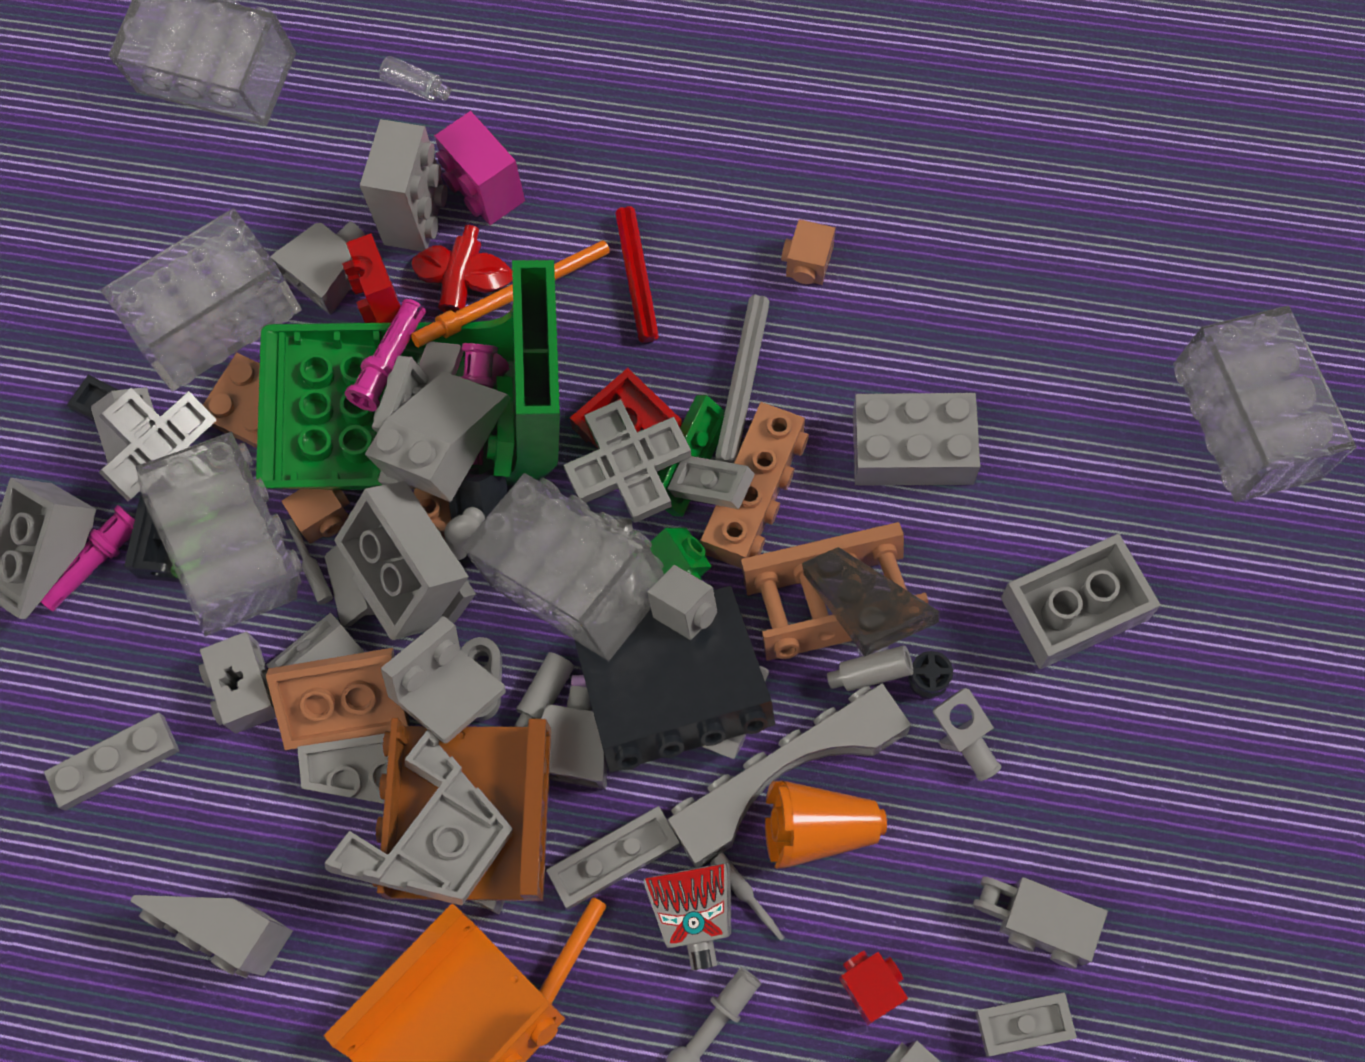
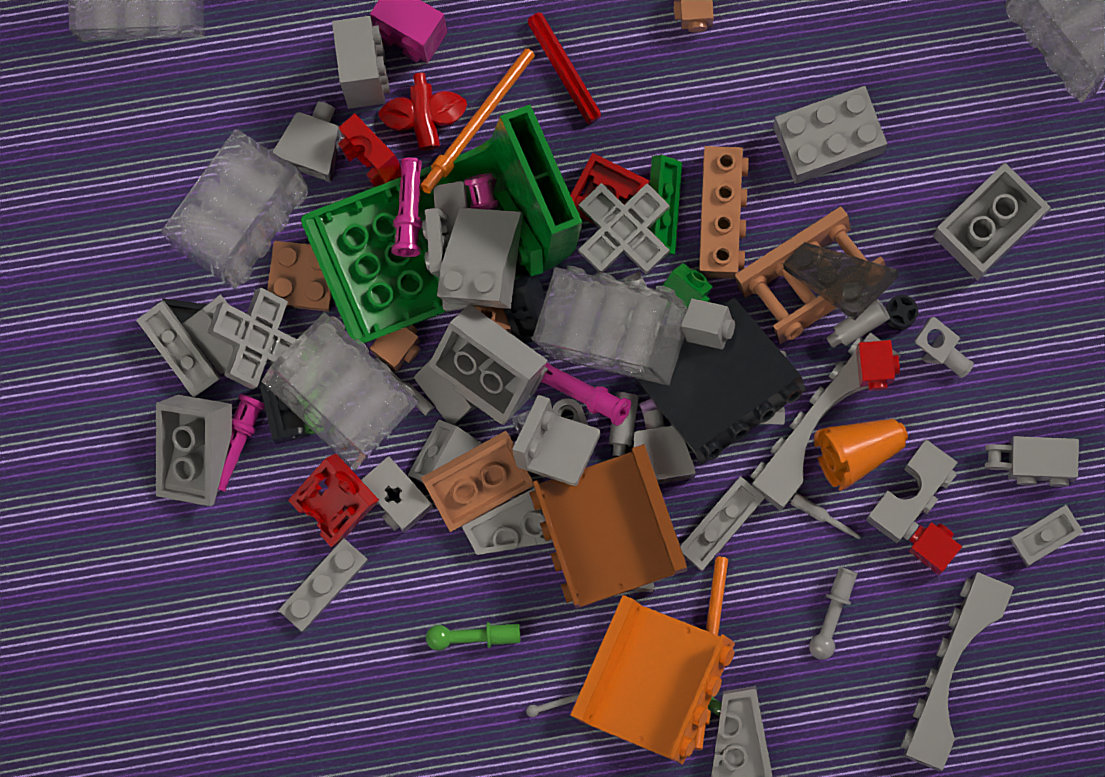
camera: 20 degrees left, 10 degrees up
light grey slope [130,895,293,978] -> none
light grey wing [325,730,513,906] -> none
light grey arm [444,507,485,560] -> none
torso [644,862,731,970] -> none
light grey plate [668,456,755,509] -> none
light grey axle [715,294,769,463] -> none
none -> light grey plate [136,301,221,397]
none -> red brick [288,453,379,547]
none -> bright green pin [426,622,520,651]
none -> light grey hinge [526,692,580,718]
none -> dark pink pin [541,363,631,426]
none -> red brick [856,340,900,391]
none -> light grey arch [866,439,958,543]

